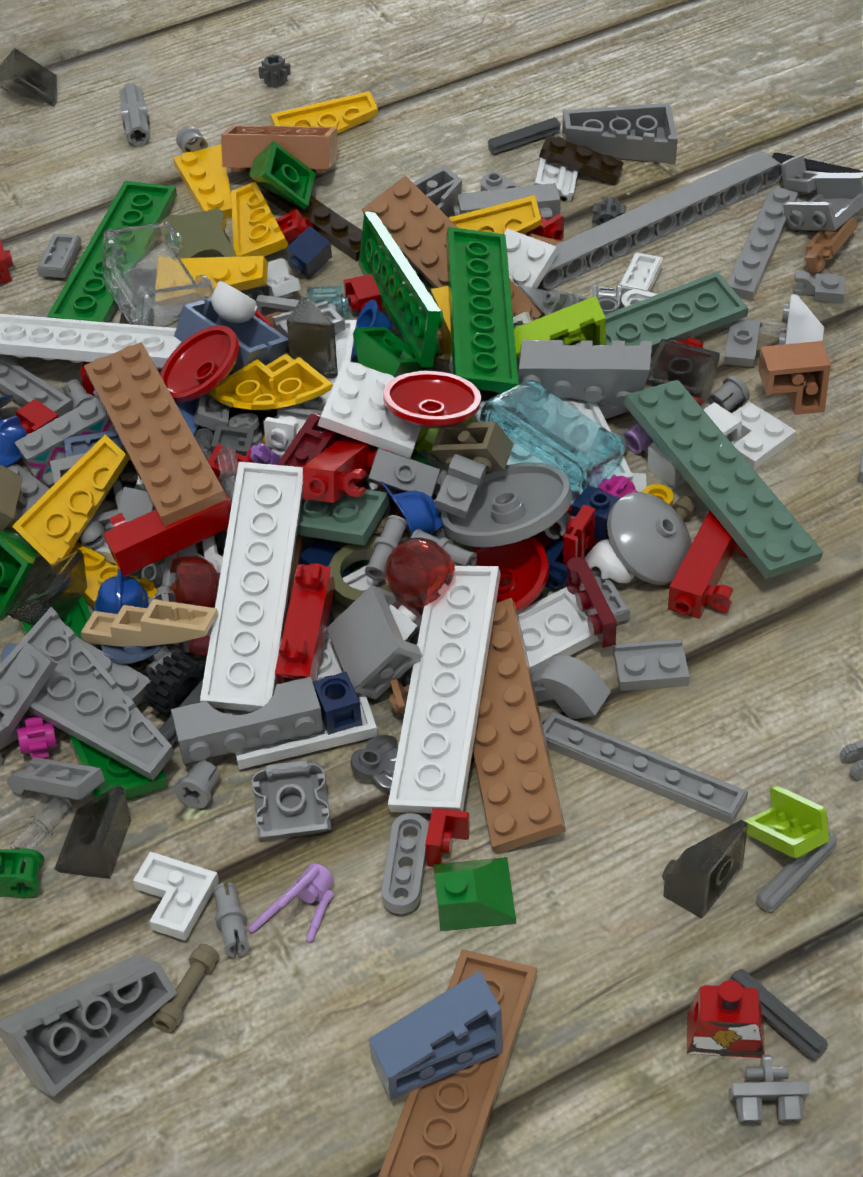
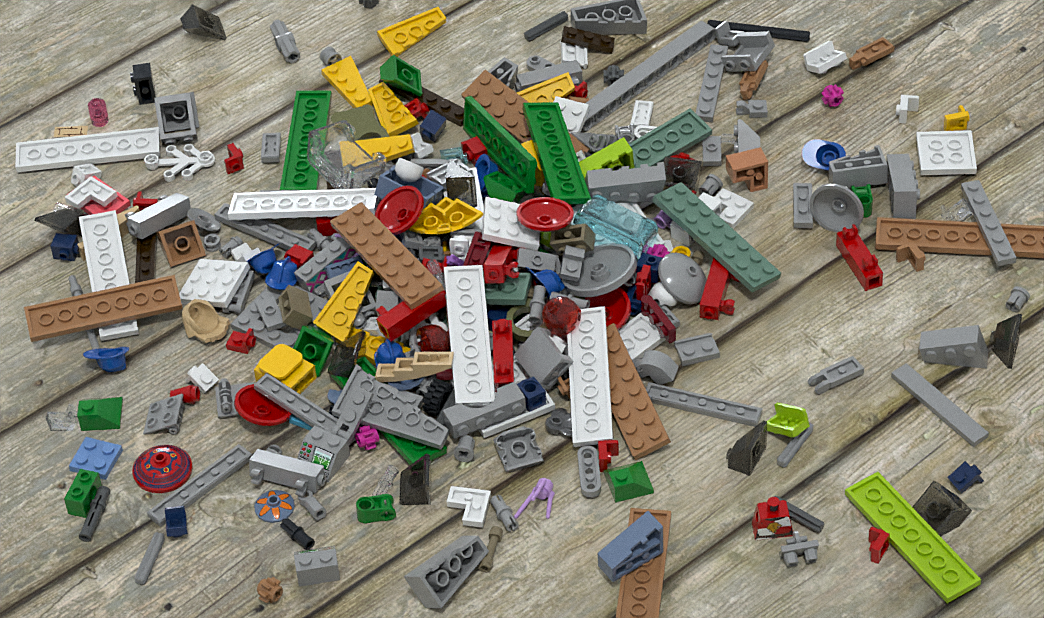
camera: 10 degrees left, 0 degrees up
light grey plate [7,757,105,800] -> none
nougat brick [221,125,338,174] -> none

